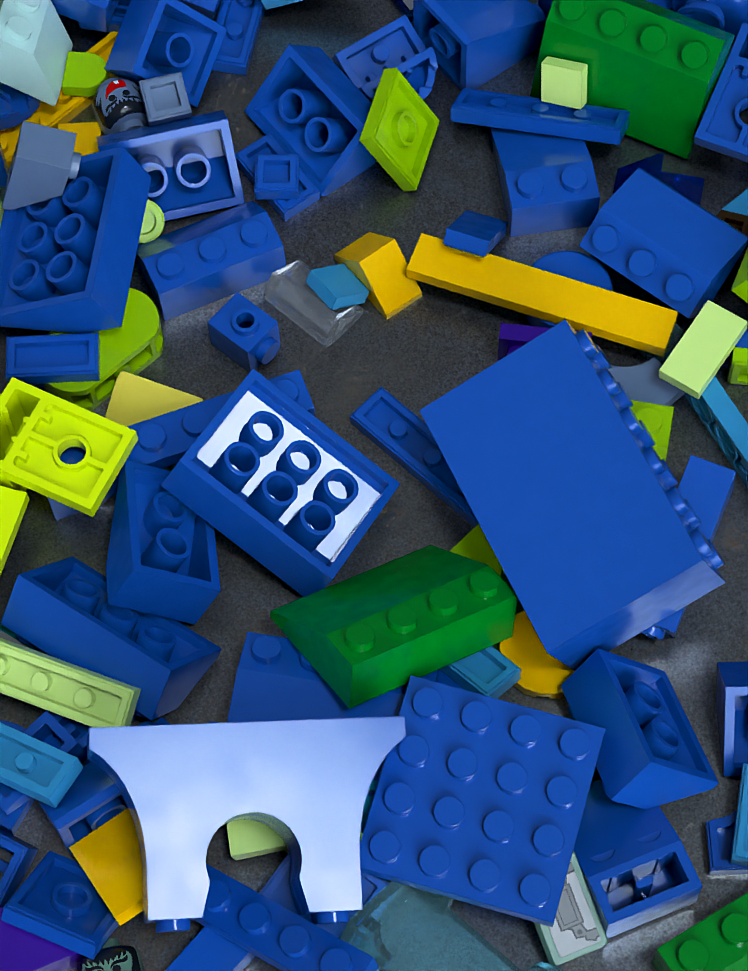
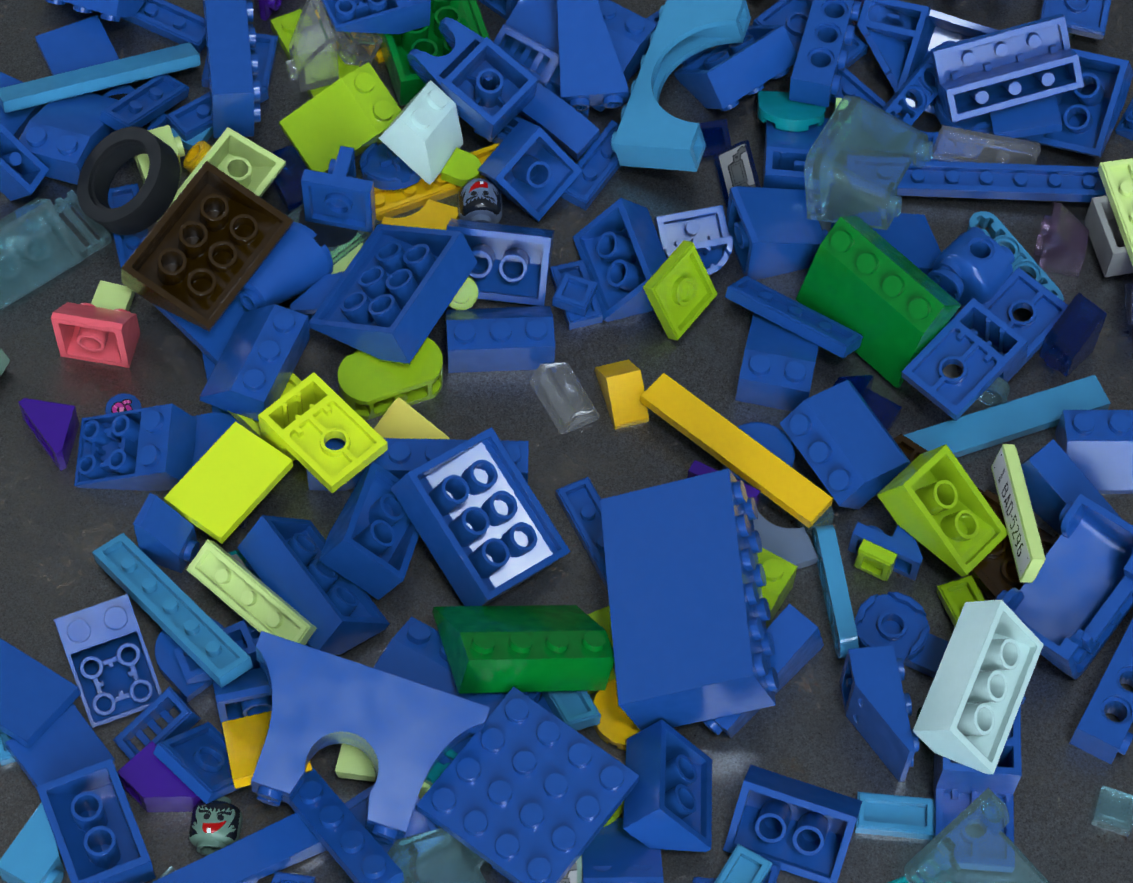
camera: 15 degrees right, 5 degrees down
sand blue slope [2,121,81,210] -> none
blue tile [5,333,100,384] -> none
sand blue tile [139,72,192,127] -> none
blue brick [207,292,281,373] -> none
dark azure tile [306,263,370,310] -> none
blue tile [443,210,508,257] -> none
yellowish green tile [541,56,588,110] -> none
yellowish green tile [659,300,748,399] -> none

